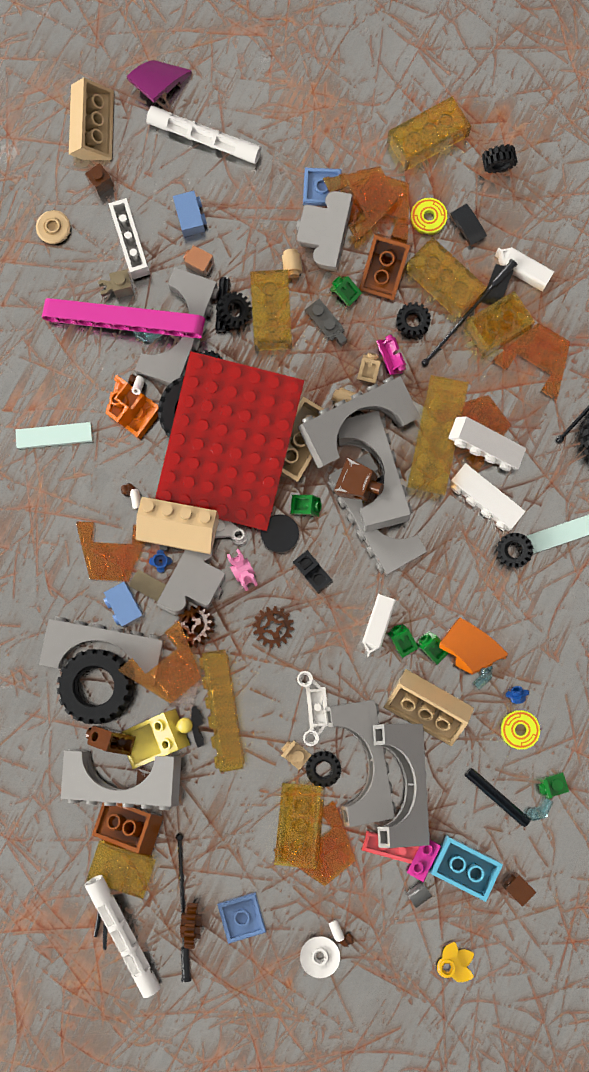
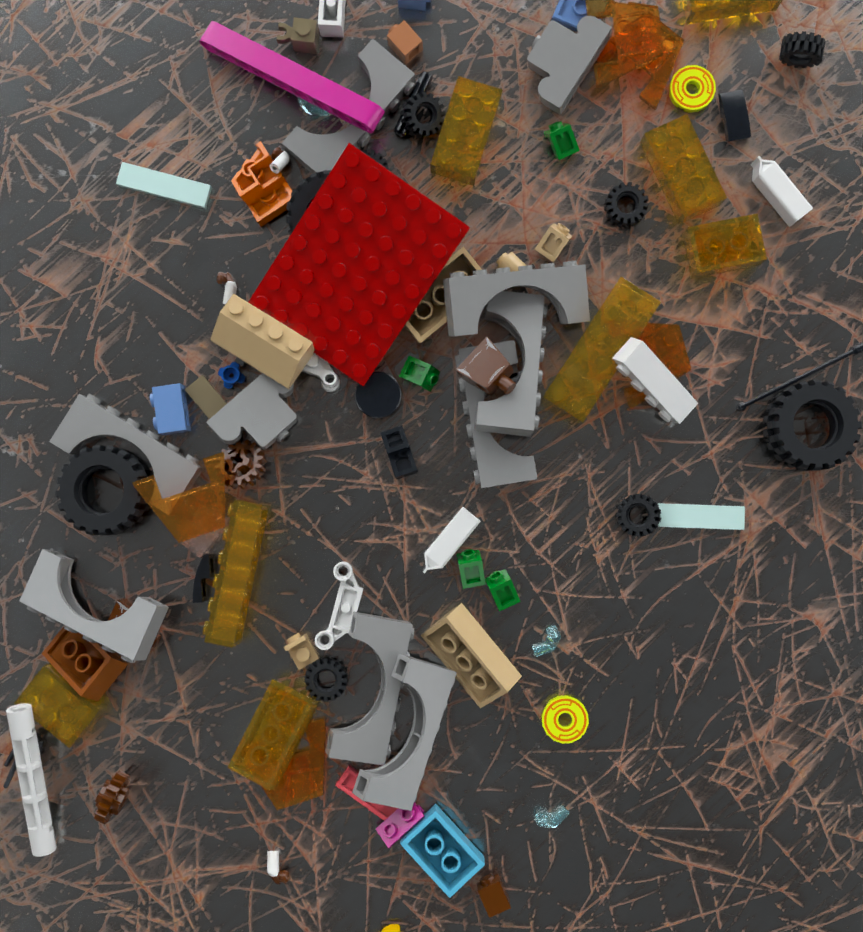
camera: 25 degrees right, 5 degrees up
clear orange wing [76,521,146,582] -> none
reddish brown torso [86,725,136,756] -> none
light yellow slope [122,709,193,769] -> none
black piece [175,833,191,982] -> none
medium blue tile [217,892,267,944] -> none
bright pink pin [227,549,258,591] -> none
reddish brown gear [252,606,294,648] -> none
tan brick [282,249,303,278] -> none
white dish [300,936,340,978] -> none
dark grey hinge [305,299,347,347] -> none
dark orange slope [359,233,413,300] -> none
dark pink hinge [376,334,406,375] -> none
dark grey beam [406,881,432,908] -> none
black piece [421,259,518,366] -> none
orange slope [439,617,508,675] -> none
white brick [449,463,526,532] -> none
black axle [466,768,531,827] -> none
black slope [482,264,513,308] -> none
clear orange wing [493,323,570,399] -> none
blue plate [506,686,529,704] -> none
green bracket [538,772,569,799] -> none

